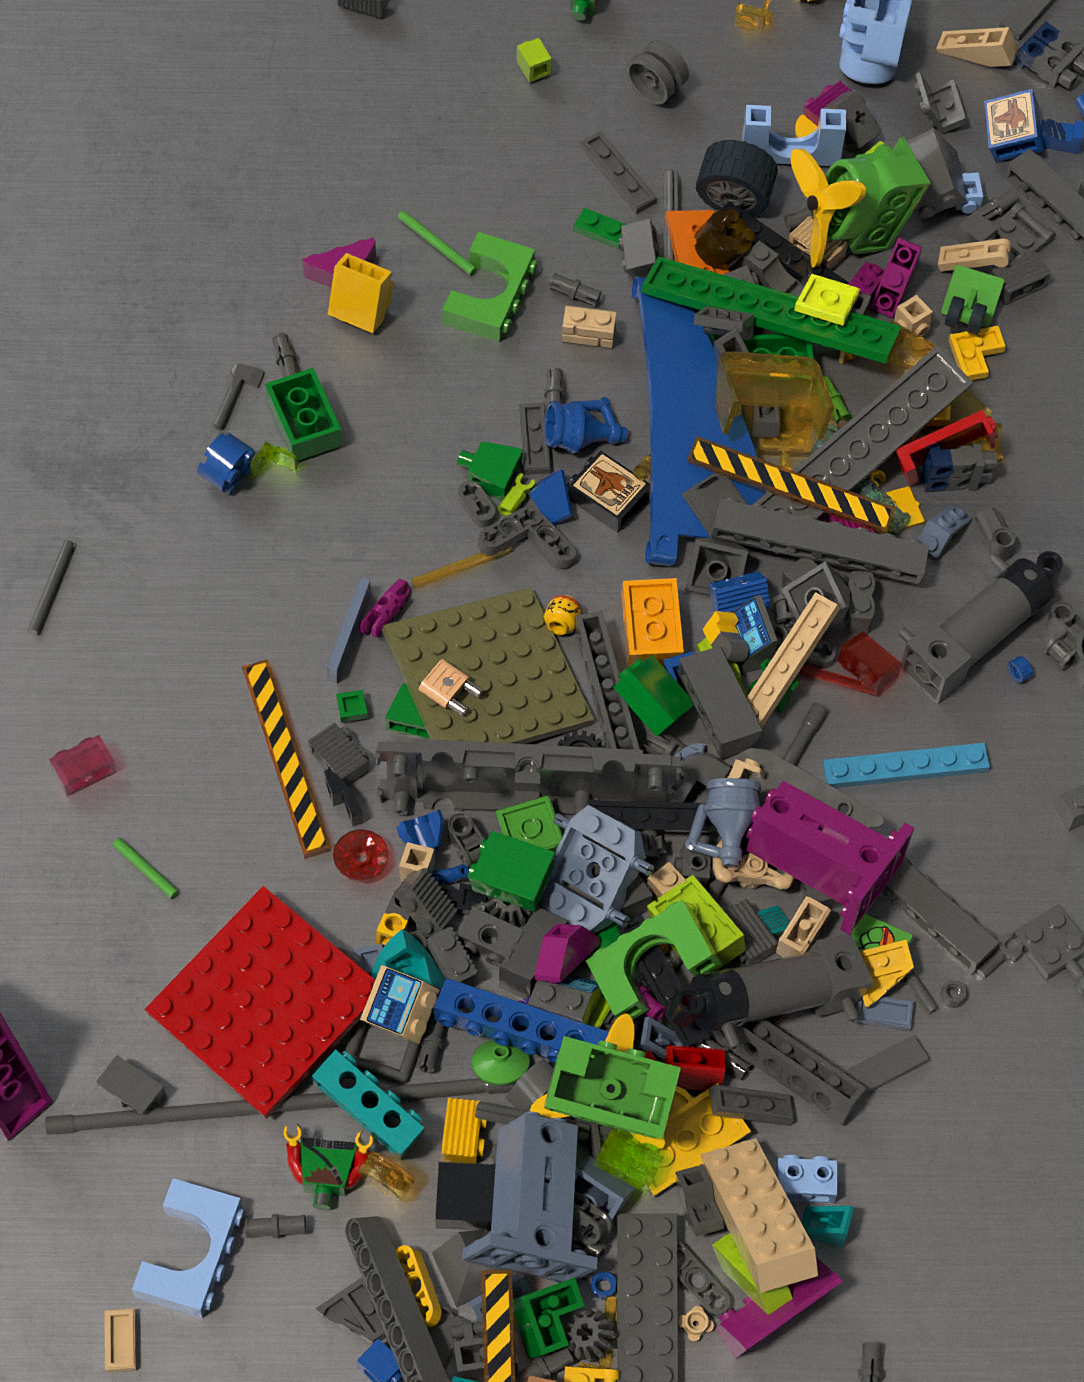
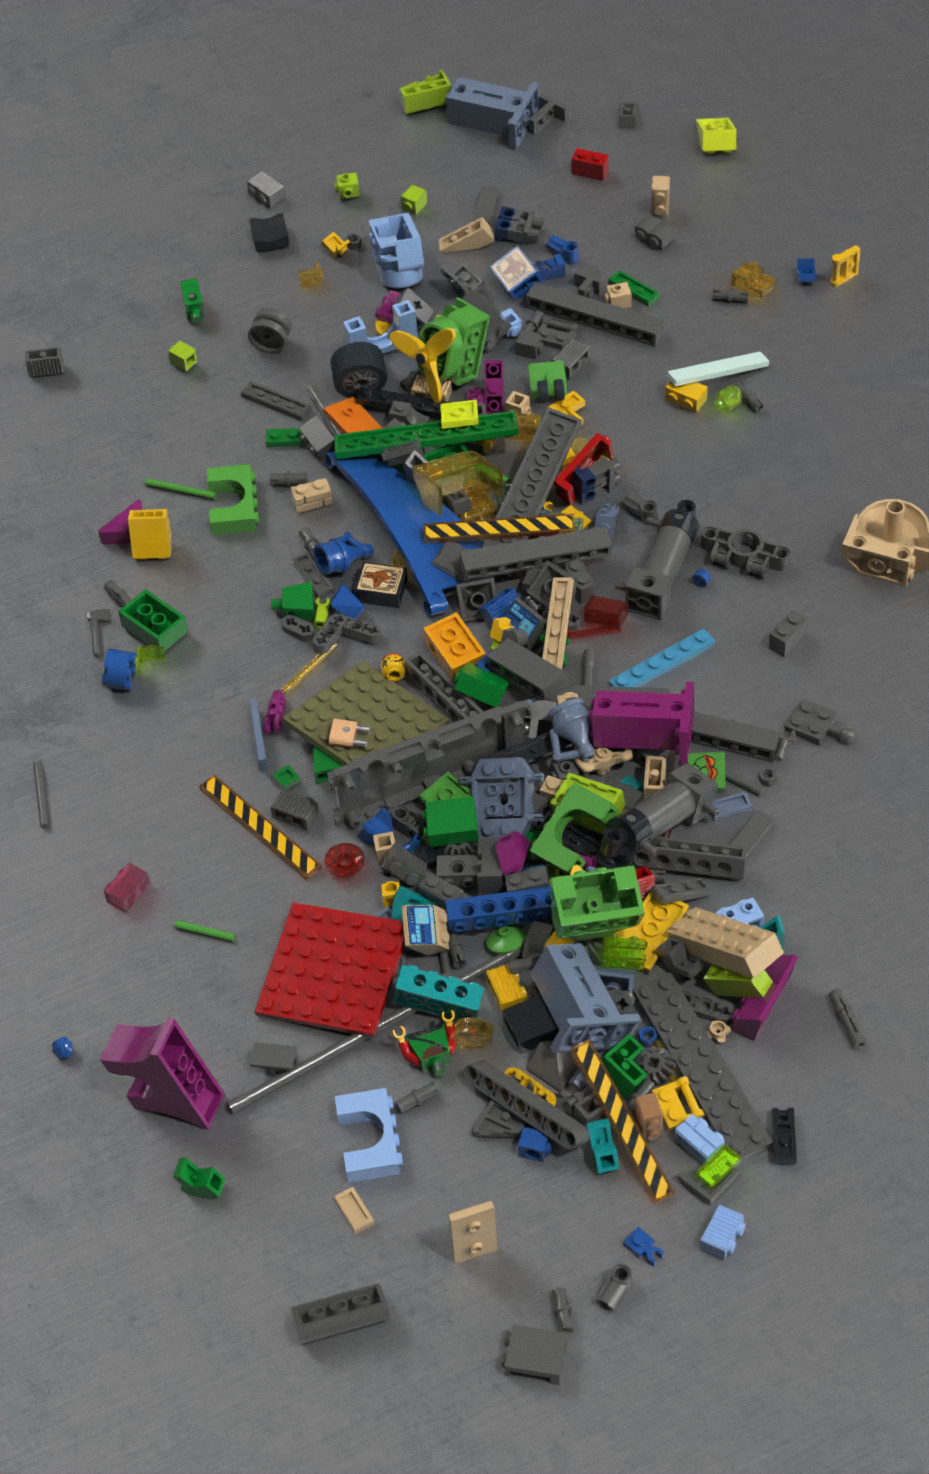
camera: 20 degrees left, 10 degrees down
black slope [324,769,363,827] -> none
dark brown brick [694,209,755,270] -> none
yellow wing [860,940,914,1008] -> none
tan plate [938,239,1011,272] -> none

